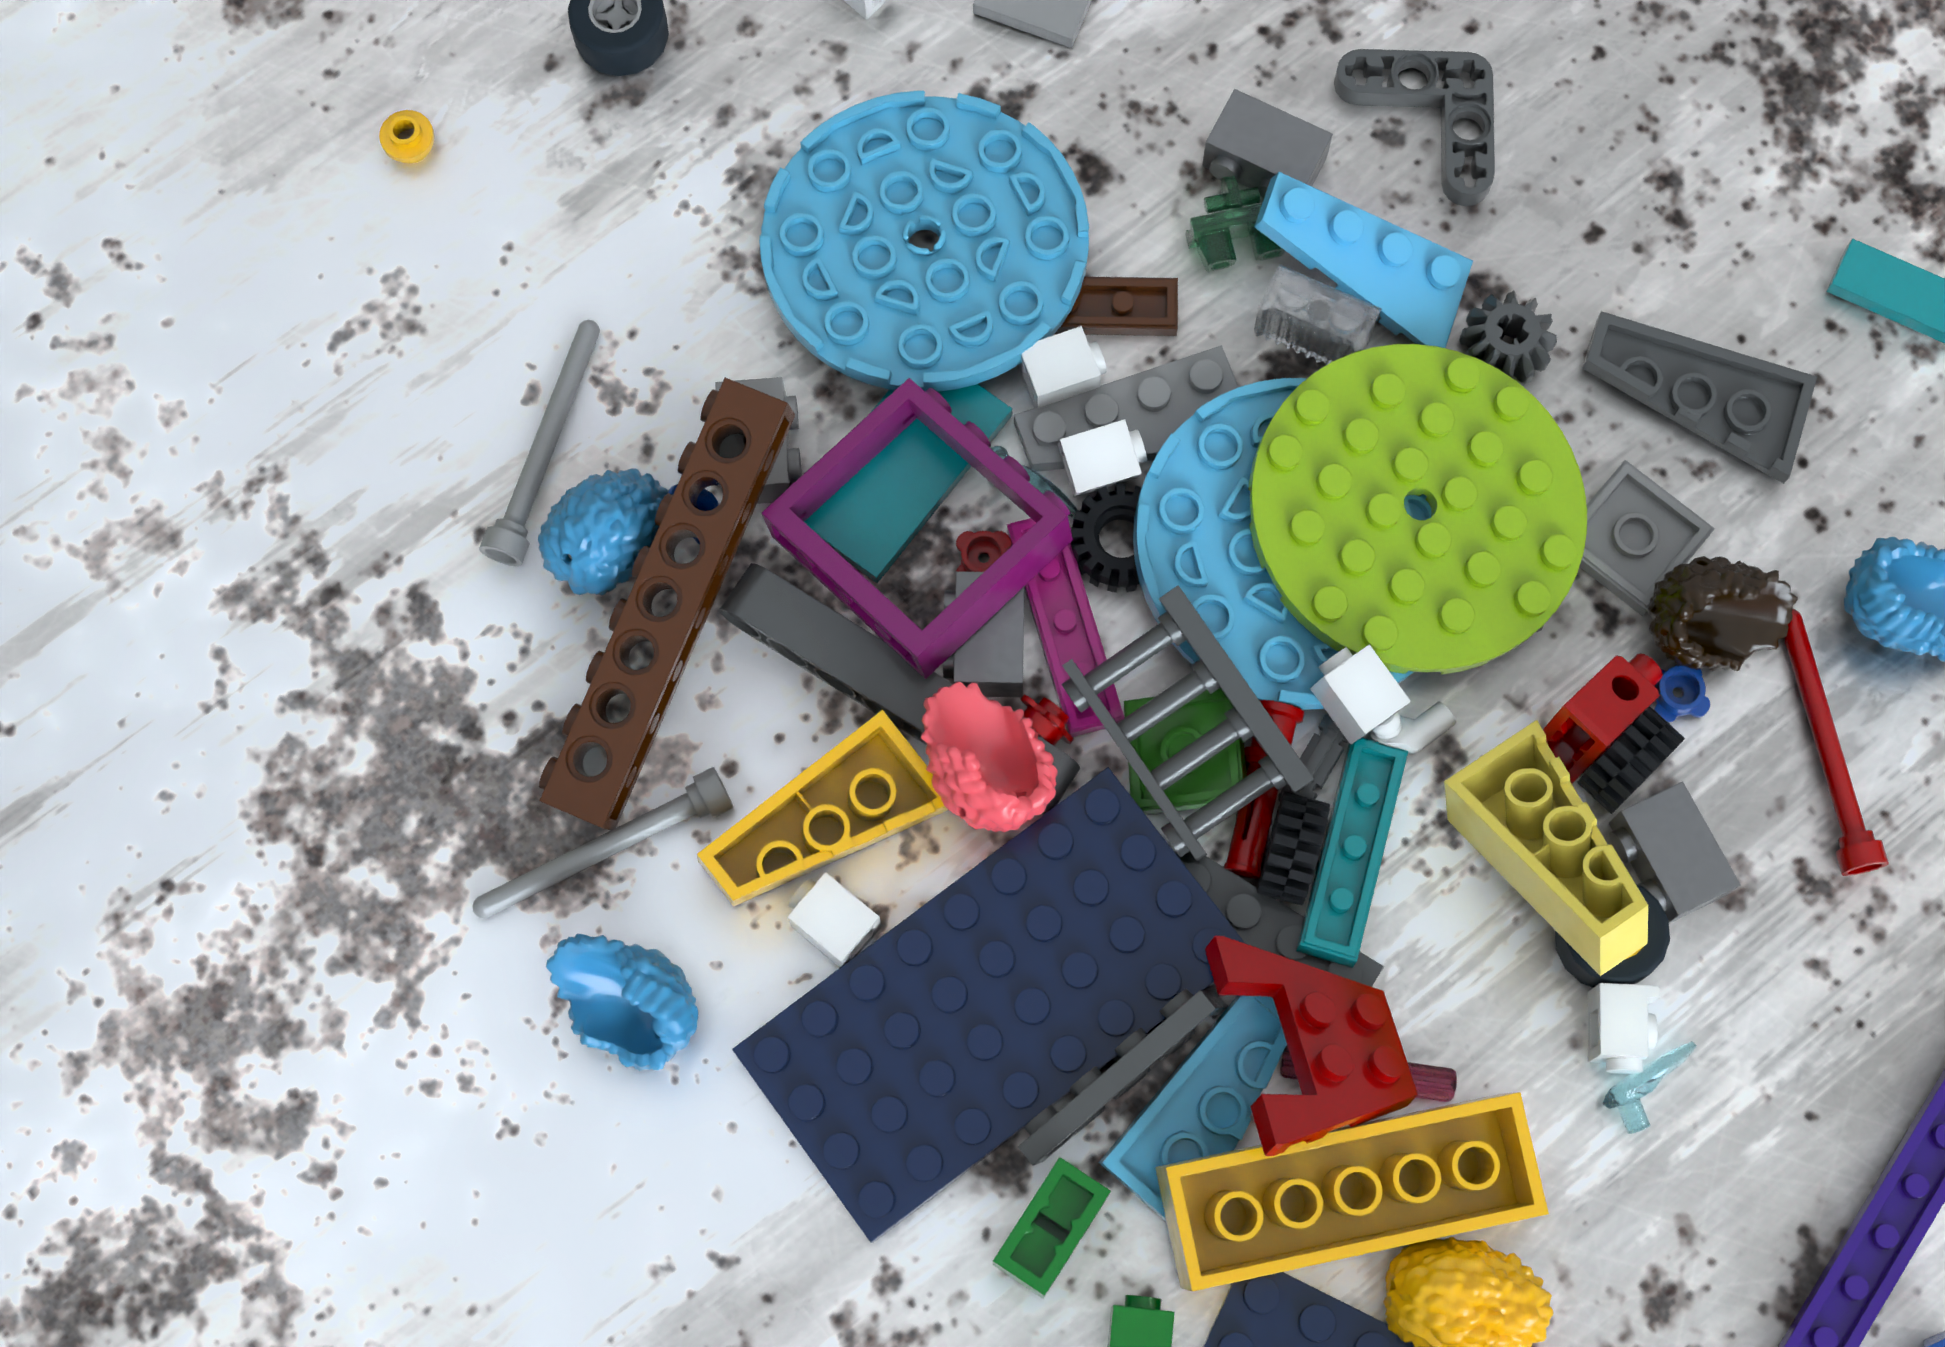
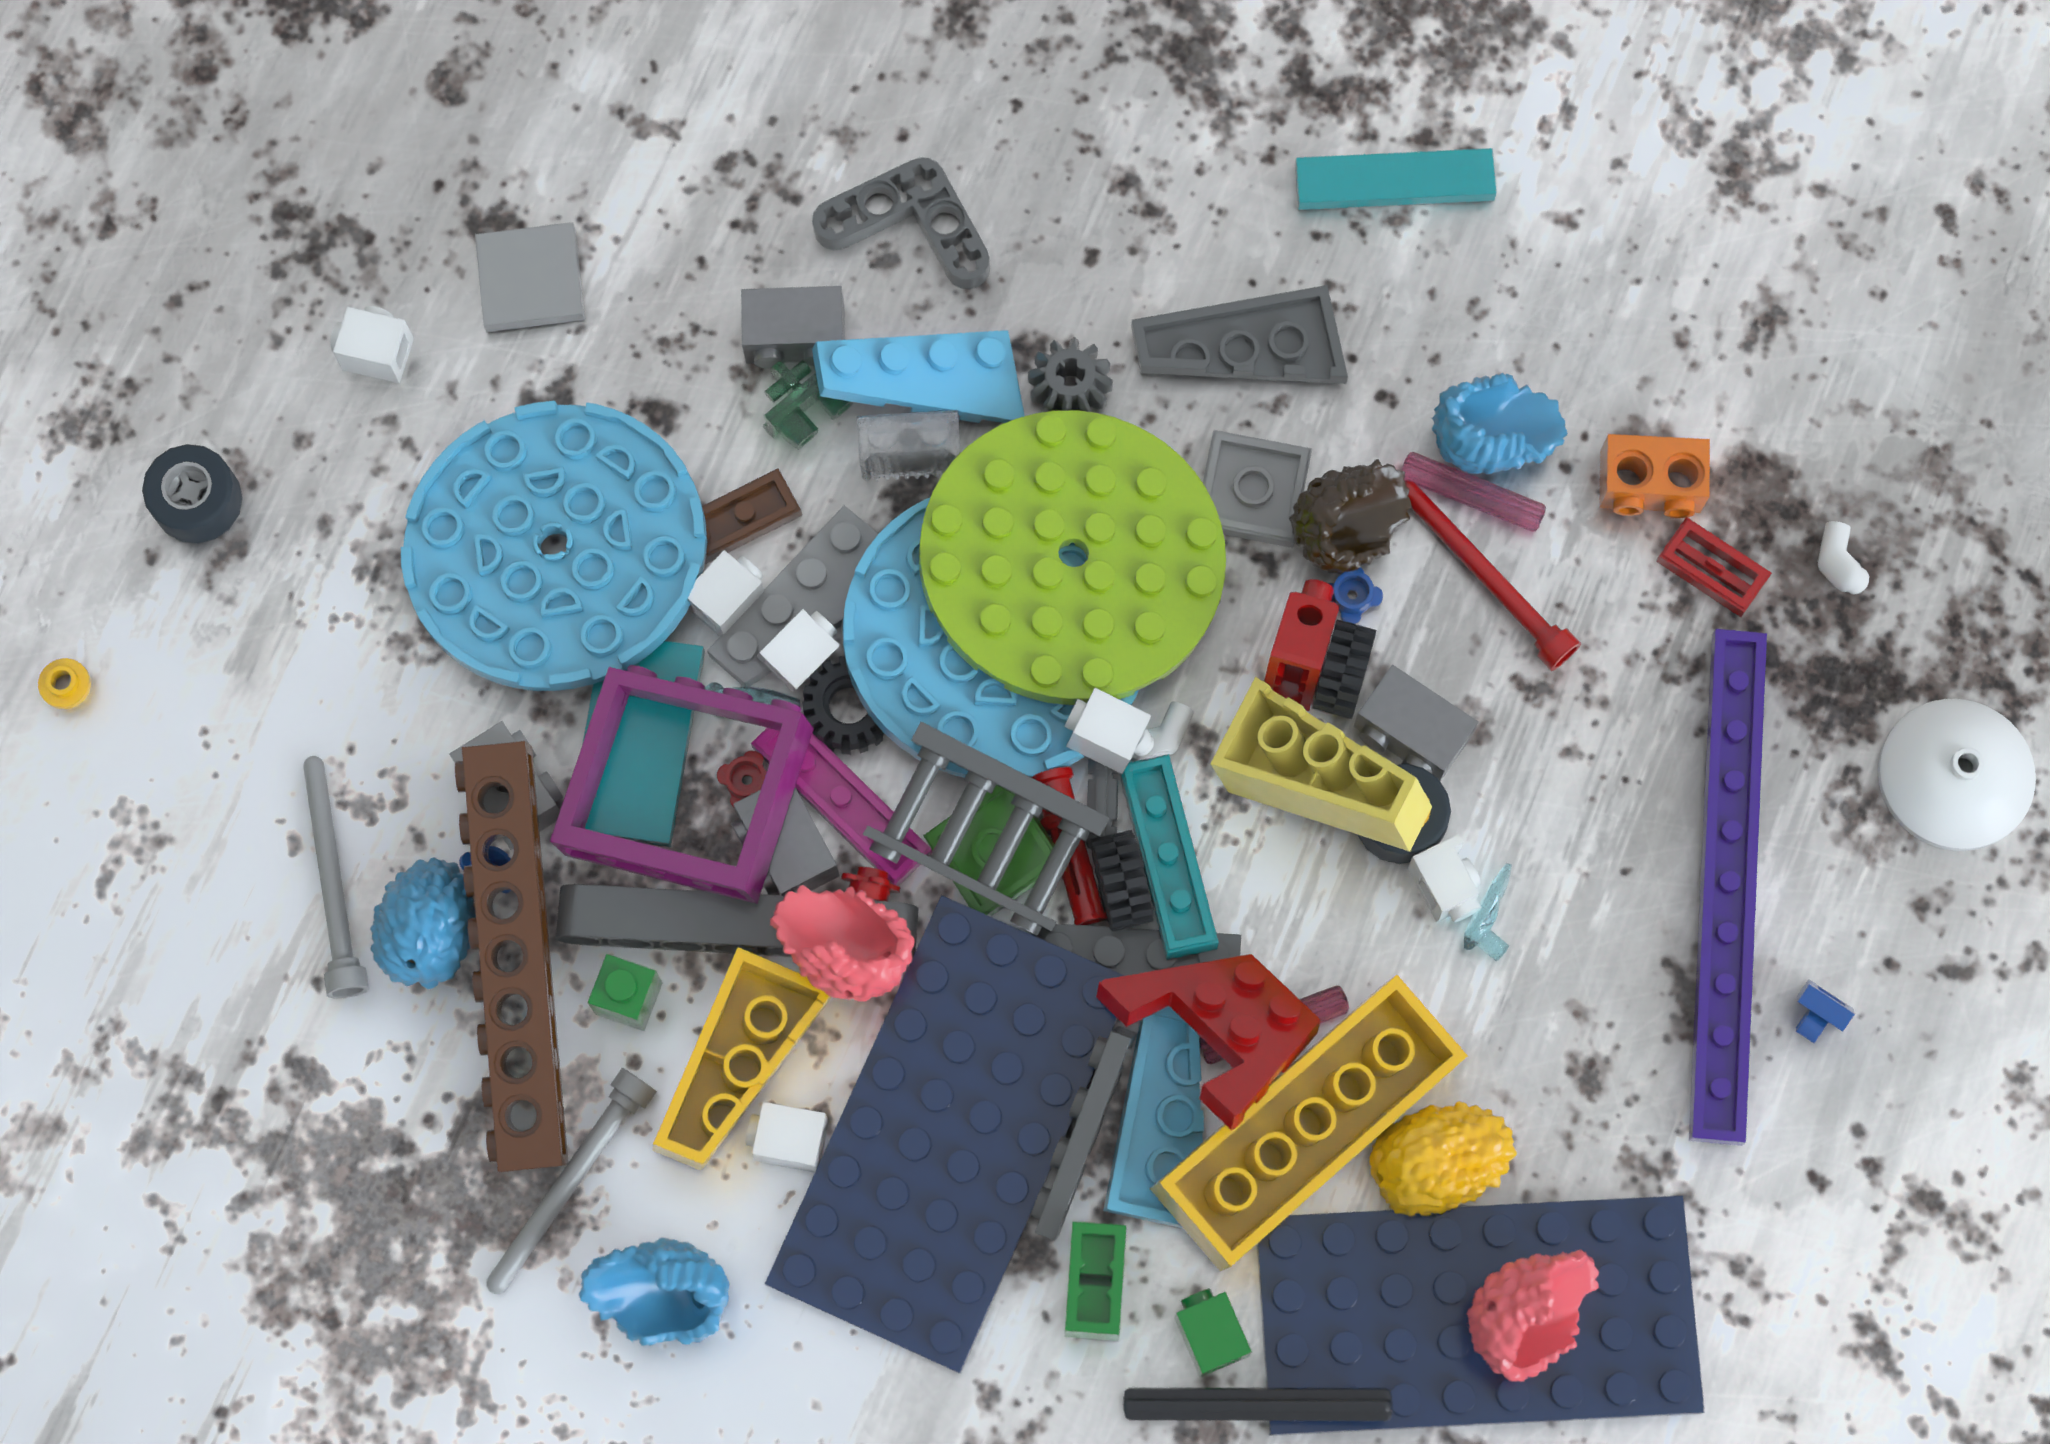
camera: 30 degrees left, 0 degrees up
none -> green brick [587,954,663,1031]
none -> clear pink axle [1401,452,1546,531]

